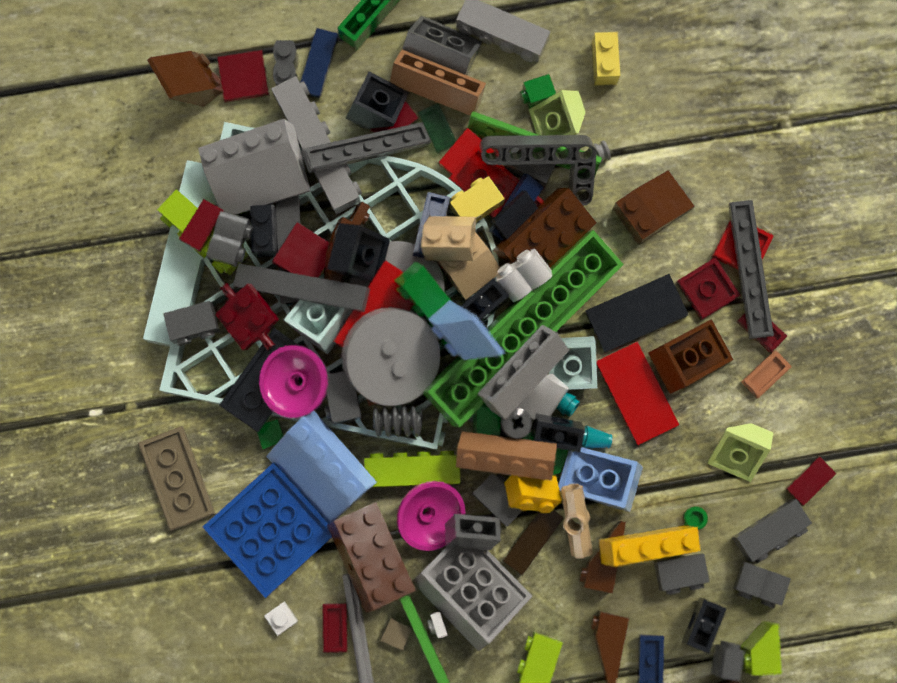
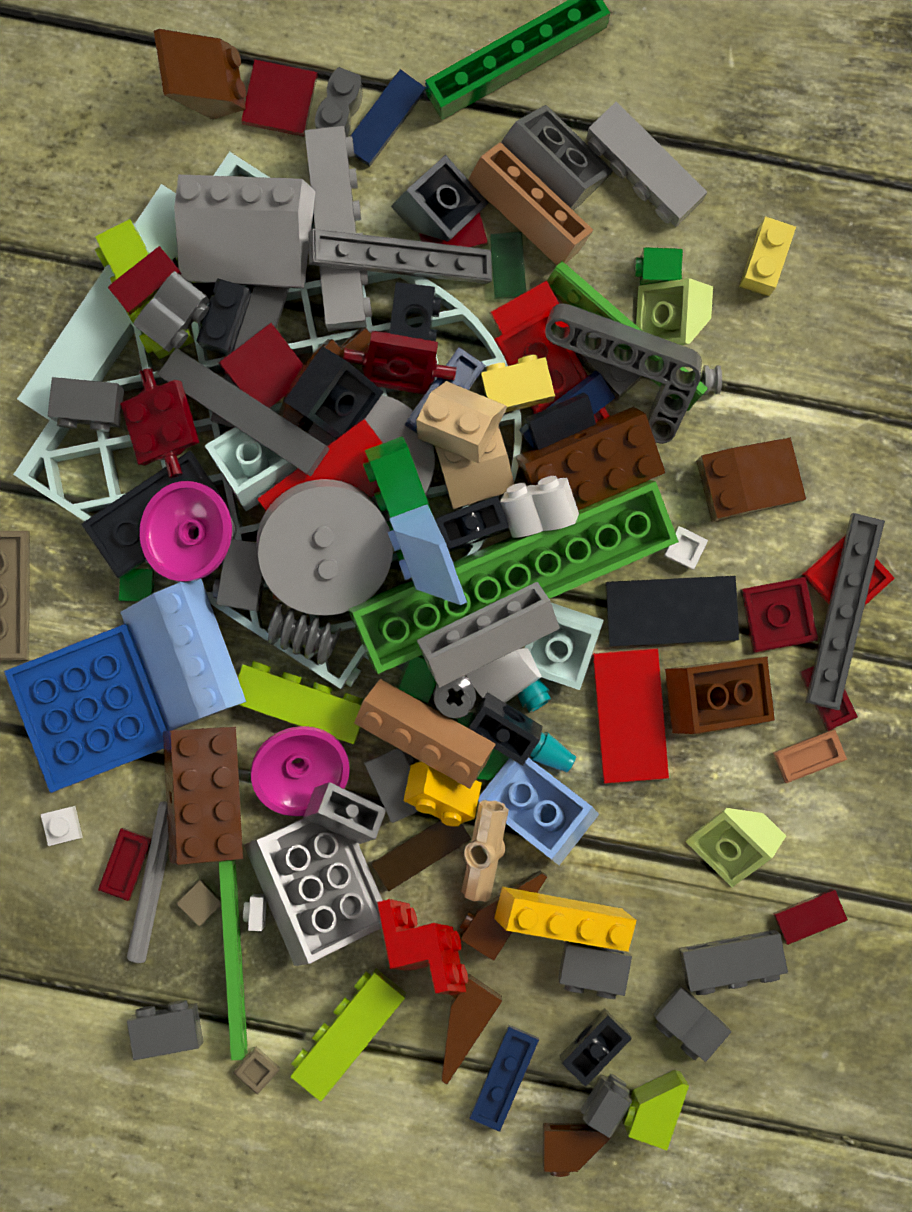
camera: 25 degrees right, 5 degrees up
green tile [683,507,708,530] -> none
none -> dark red plate [343,331,457,395]
none -> red bracket [377,899,468,995]
none -> black brick [389,282,441,342]
none -> white plate [664,526,708,570]

